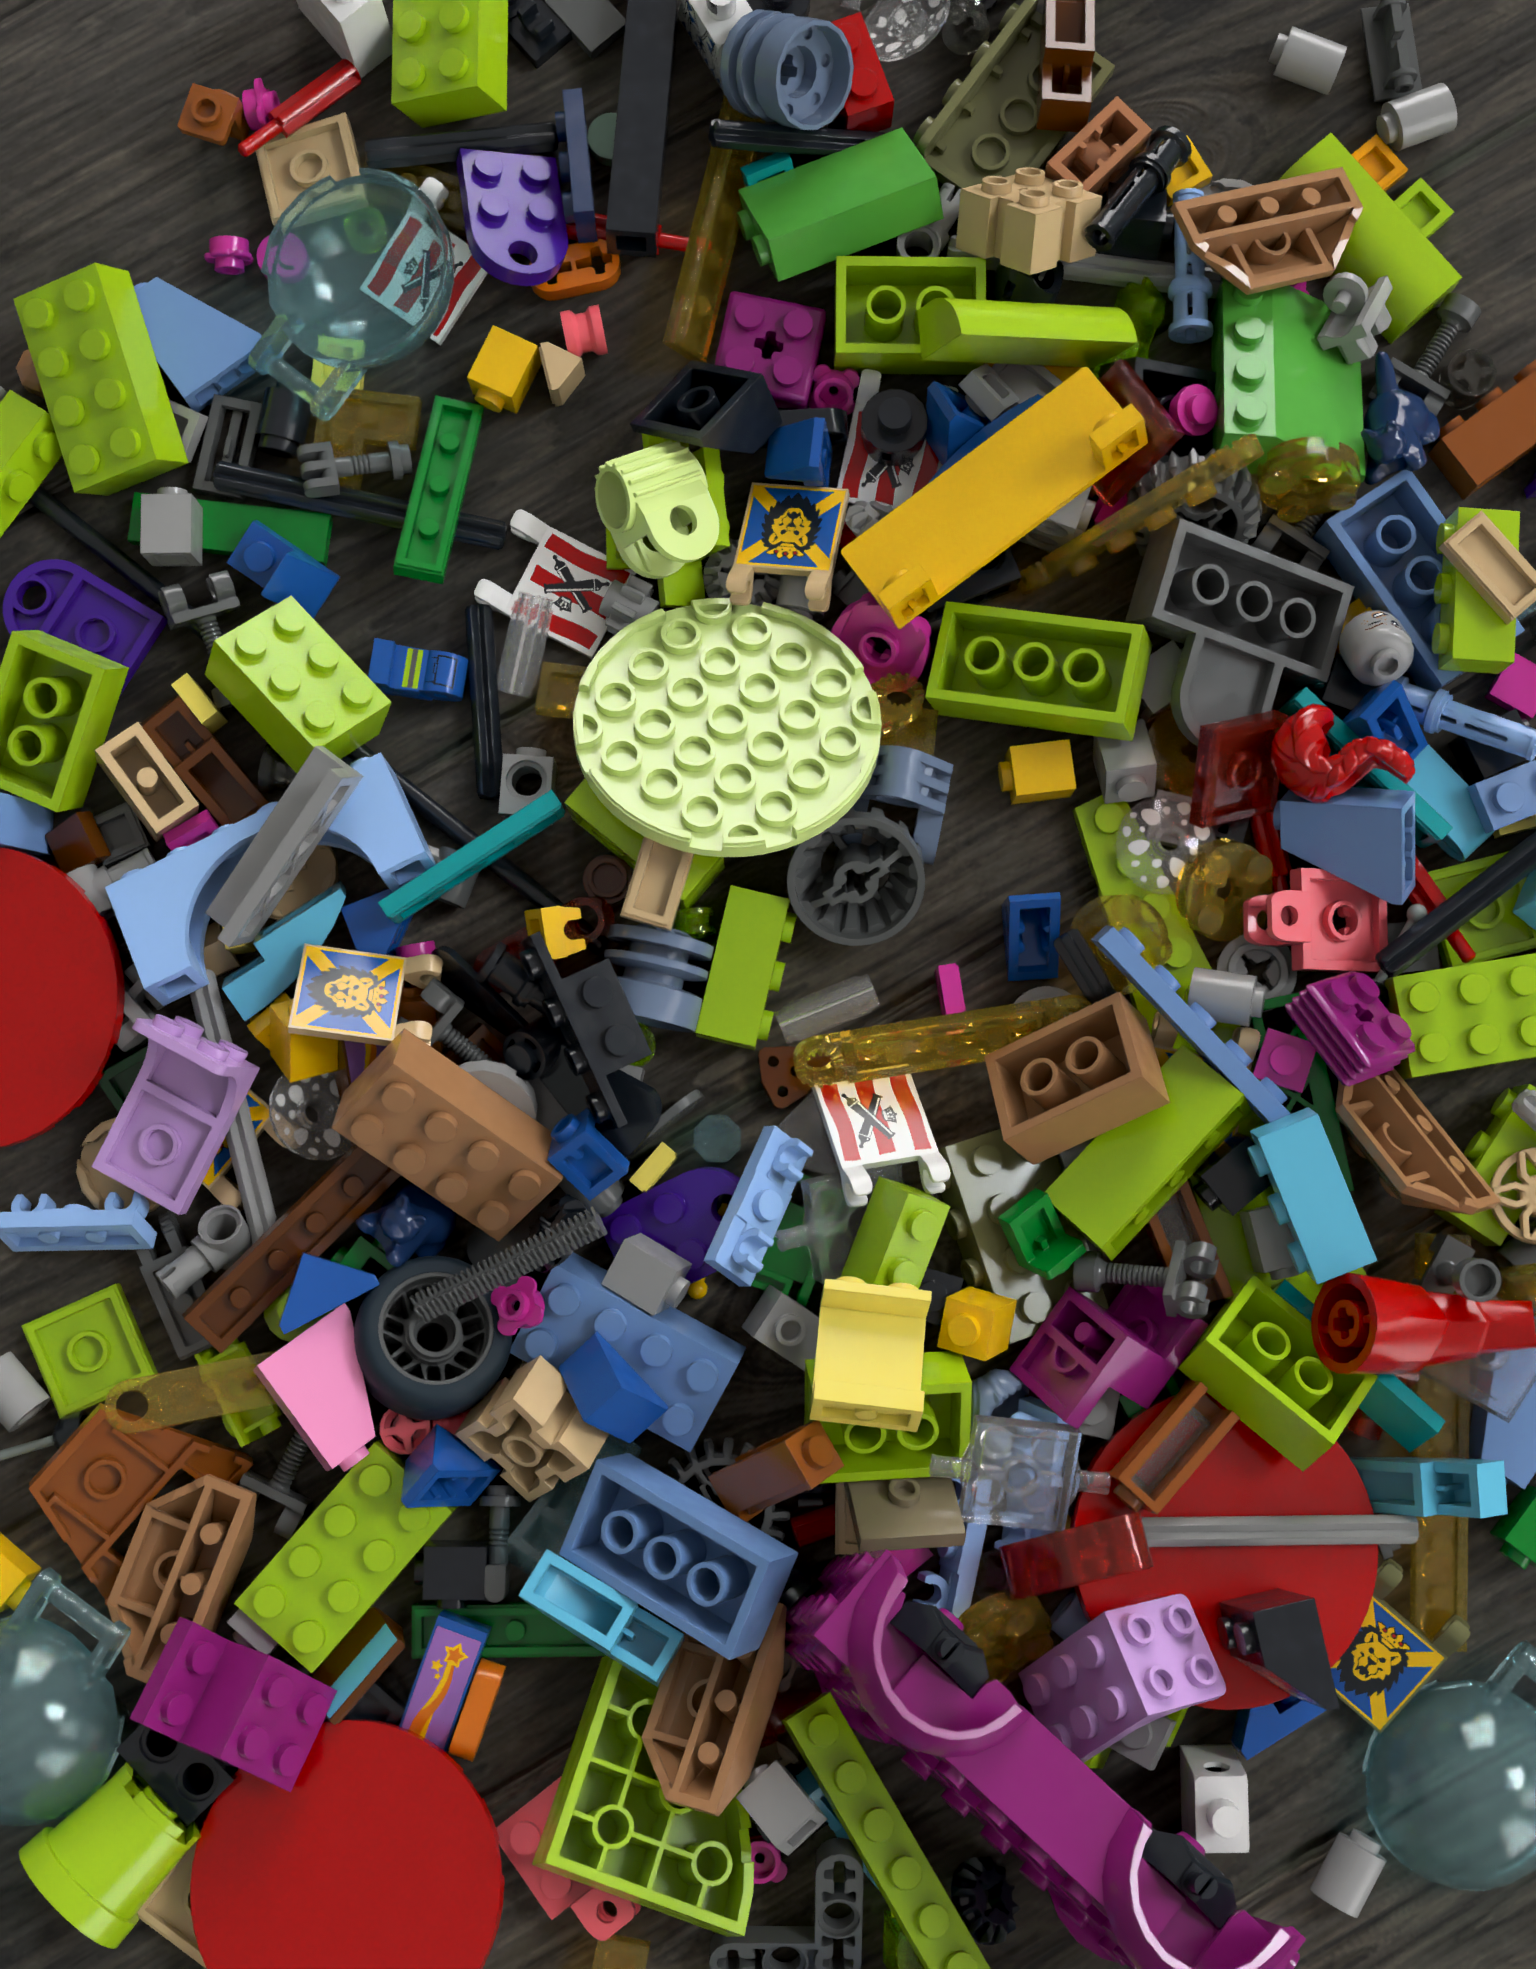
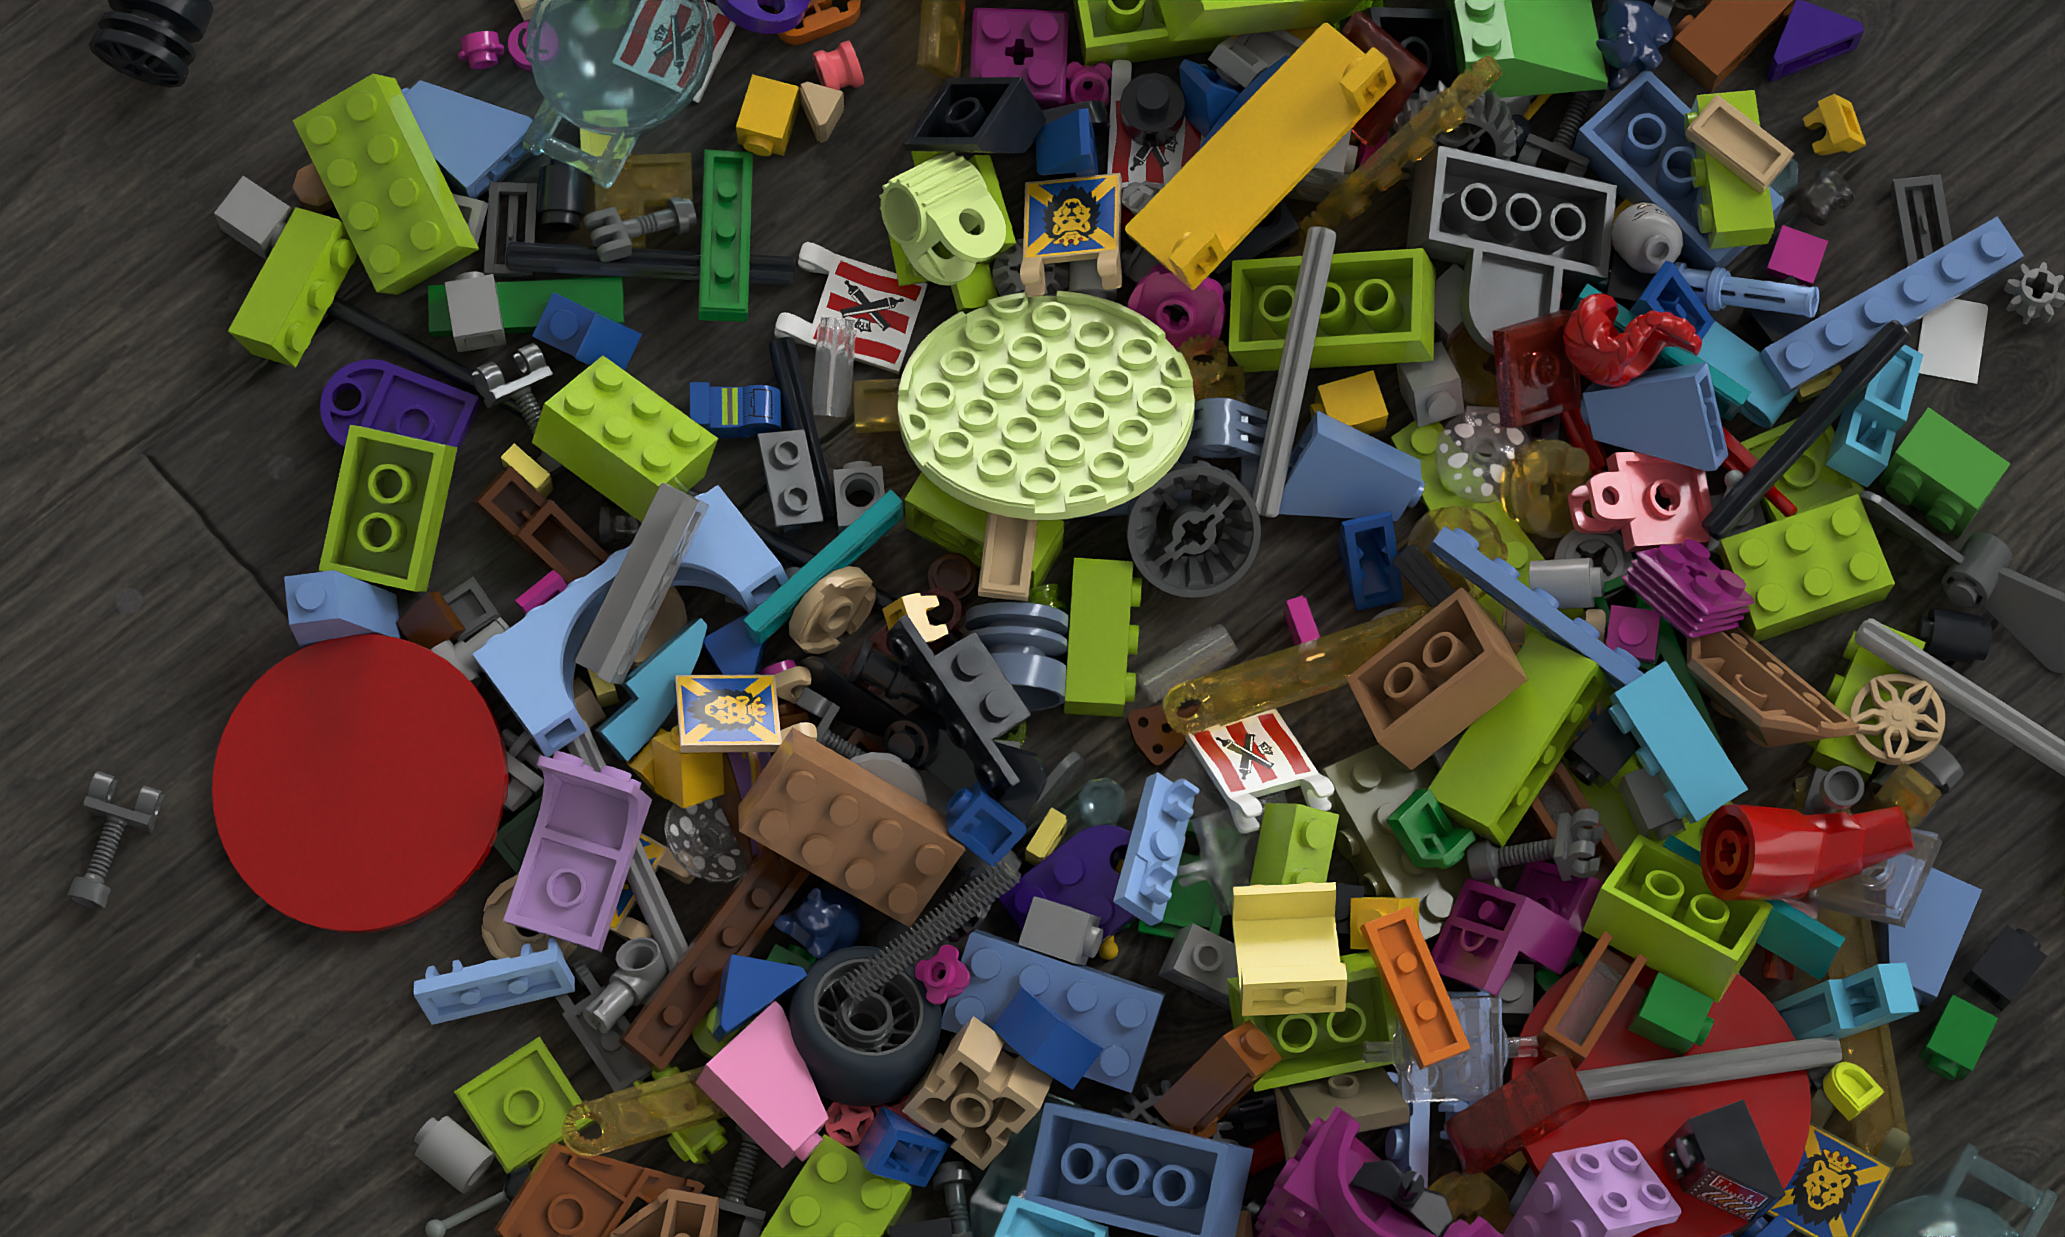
camera: 10 degrees left, 10 degrees down
tan brick [95,722,199,842] -> none
light grey gear [599,574,660,635] -> none
dark pink plate [1169,384,1218,436] -> none
clear yellow plate [1257,437,1361,523] -> none
none -> dark grey hinge [757,429,824,535]
none -> tan tile [789,566,876,654]
none -> light grey axle [1252,226,1336,517]
none -> medium blue slope [1278,411,1425,521]
none -> orange plate [1360,906,1471,1070]
none -> green brick [1627,972,1714,1057]
none -> neon yellow tile [1823,1062,1884,1122]

